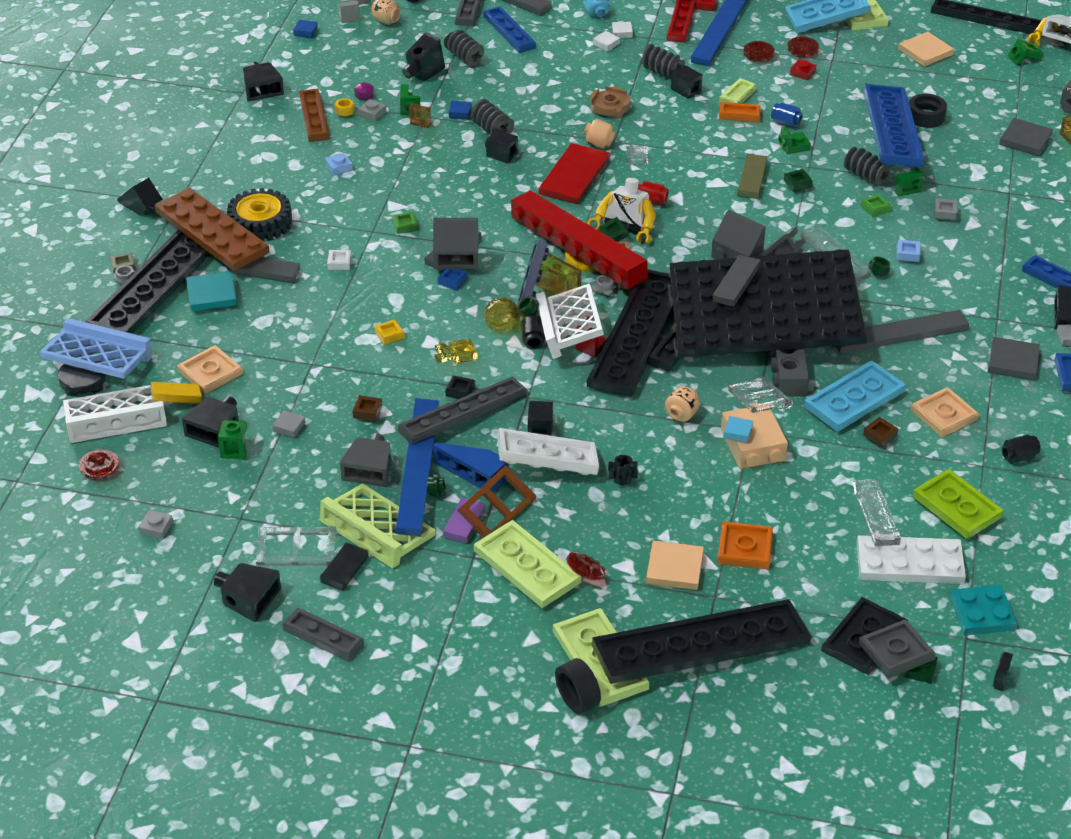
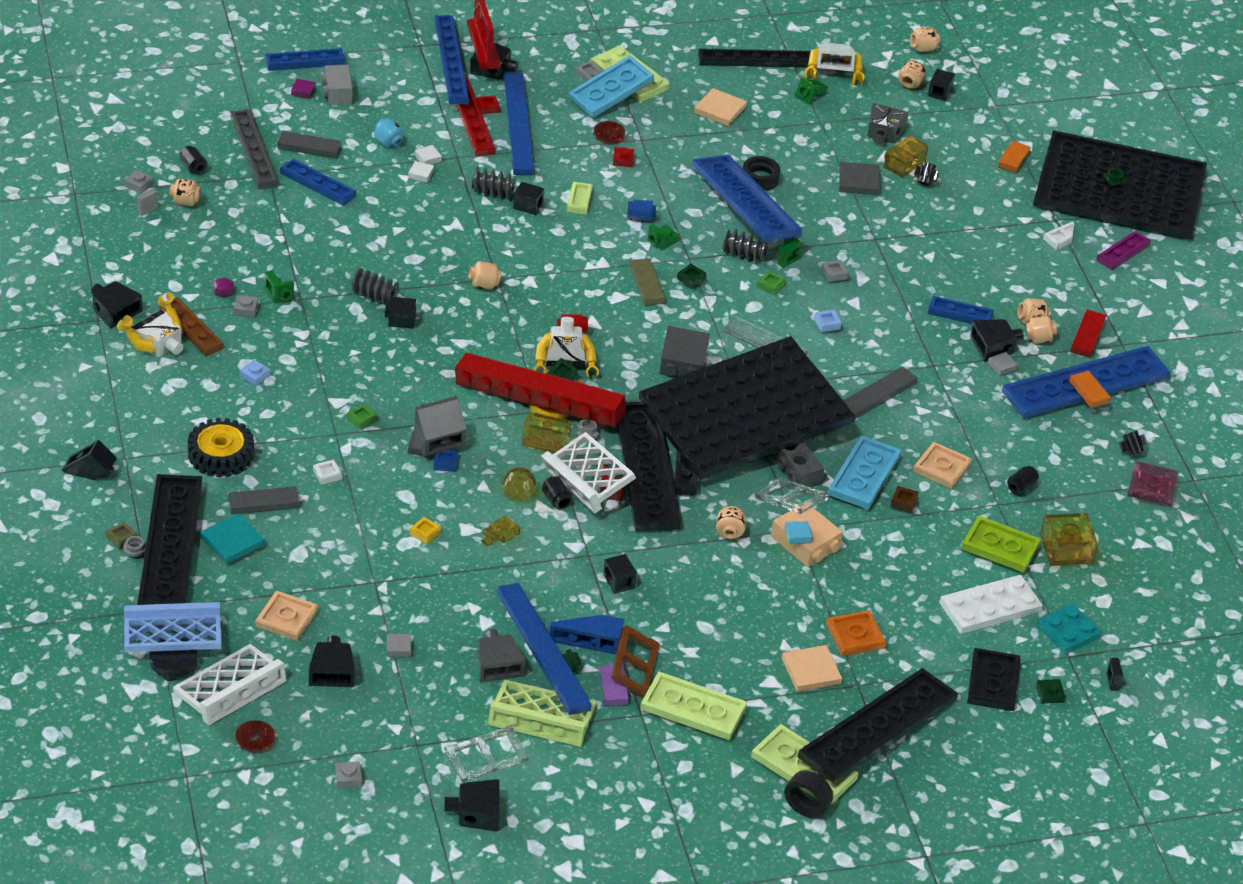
camera: 30 degrees left, 0 degrees up
yellow tile [150,382,202,404] -> none
dark orange plate [155,188,270,271] -> none
green bracket [218,420,247,460] -> none
dark grey tile [283,608,364,662] -> none
blue tile [293,20,318,38] -> none
black tile [320,542,369,590] -> none
yellow tile [334,98,355,117] -> none
reddish brown plate [353,395,383,421] -> none
dark grey tile [398,376,527,444] -> none
black torso [402,32,446,81] -> none
clear orange tile [409,104,431,128] -> none
dark grey piece [444,29,484,68] -> none
black tile [445,375,475,399] -> none
blue tile [449,101,472,119] -> none
white plate [497,428,599,475] -> none
dark blue plate [517,240,549,305] -> none
dark green plate [517,296,539,318] -> none
red tile [538,143,610,204] -> none
clear red gear [566,552,606,580] -> none
medium nougat plate [590,87,631,119] -> none
black gear [608,455,638,485] -> none
clear tile [626,146,648,164] -> none
dark grey tile [713,255,760,307] -> none
orange tile [719,102,761,123] -> none
clear red gear [744,41,775,62] -> none
dark grey hinge [757,227,806,256] -> none
clear tile [852,480,901,546] -> none
dark grey tile [859,619,935,678] -> none
dark green plate [868,256,890,276] -> none
dark grey tile [988,337,1040,380] -> none
none -> torso [117,292,183,357]
none -> clear yellow brick [1040,513,1098,566]

